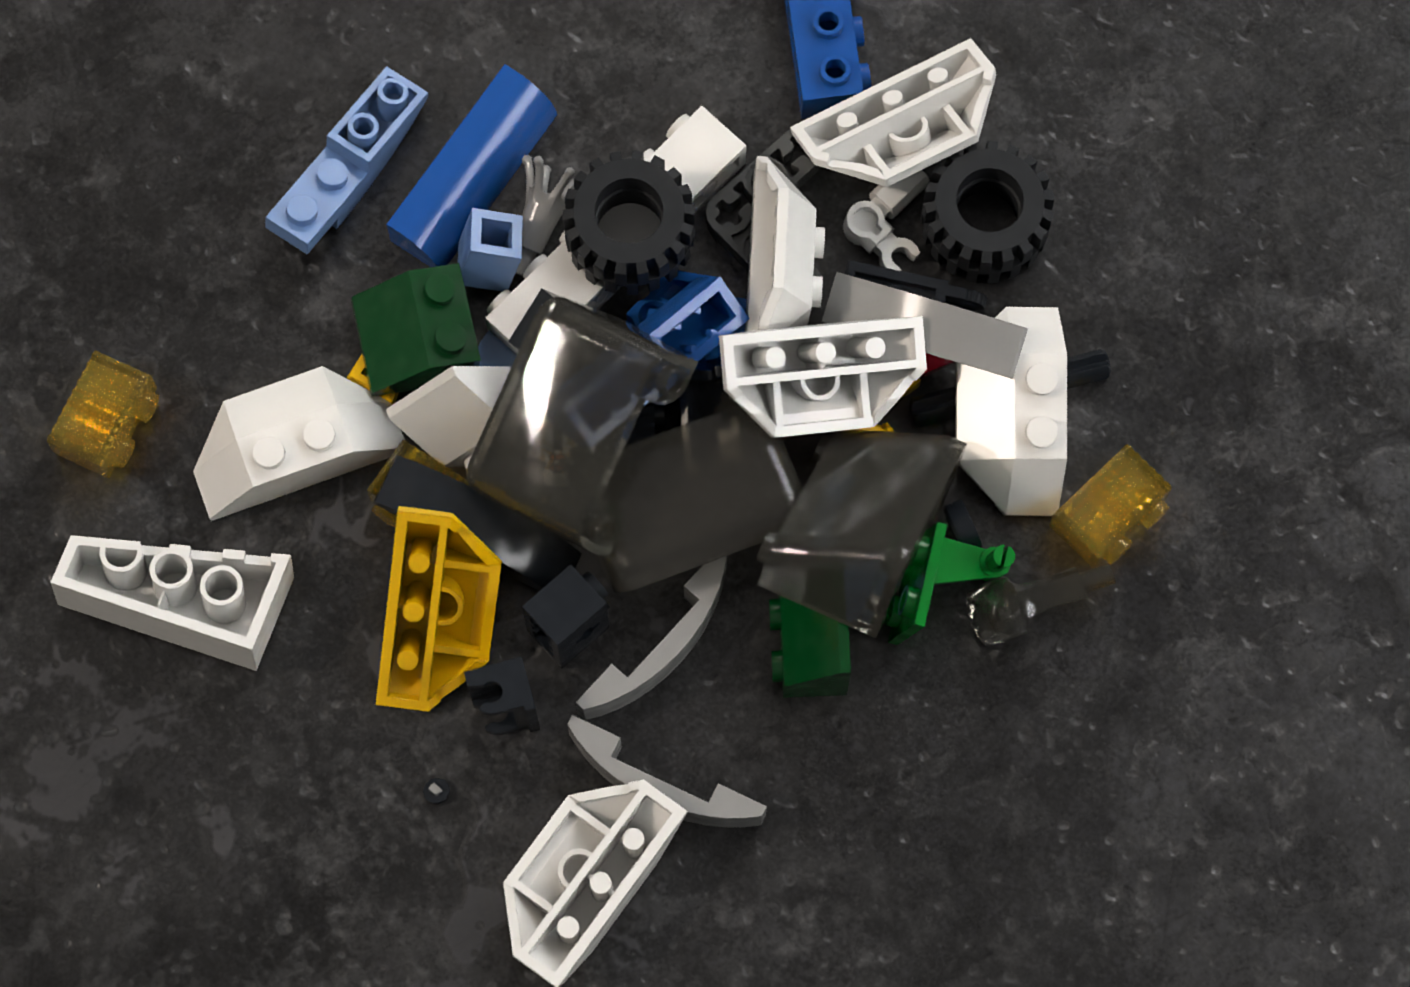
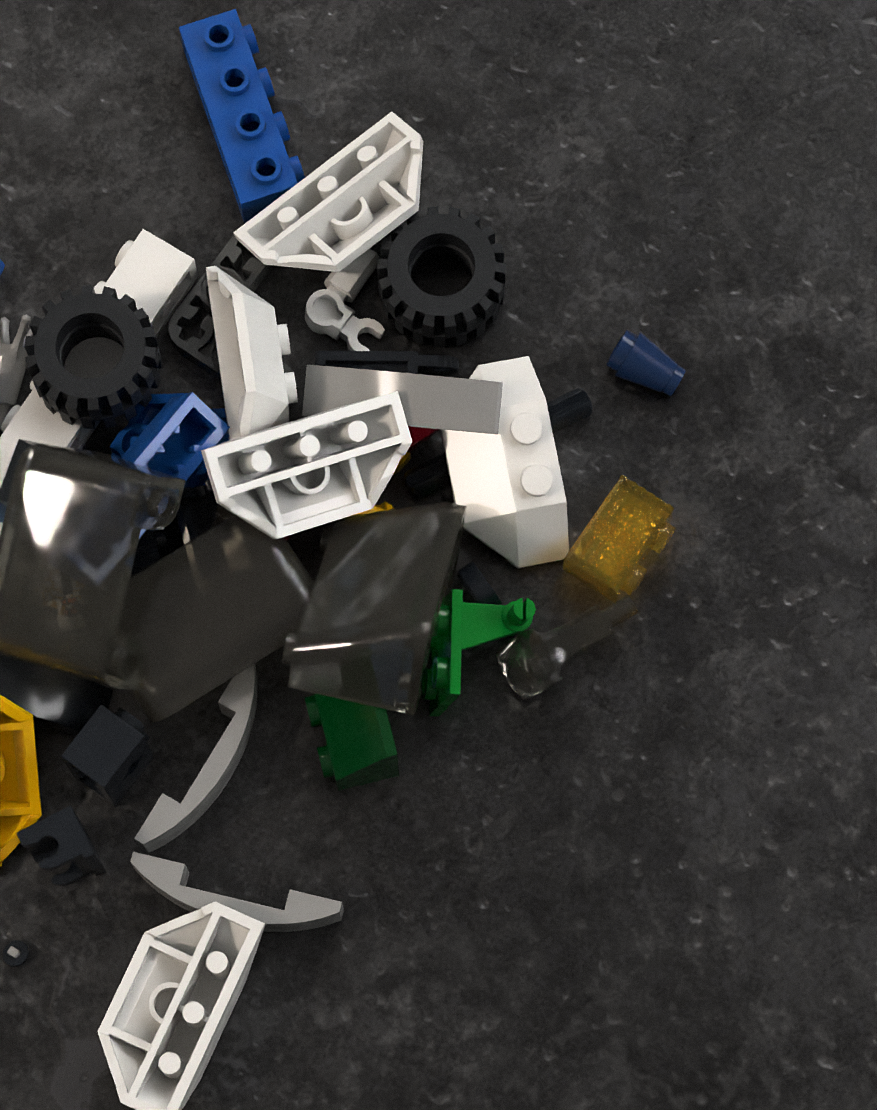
camera: 10 degrees left, 0 degrees up
none -> dark blue cone [606,330,686,397]

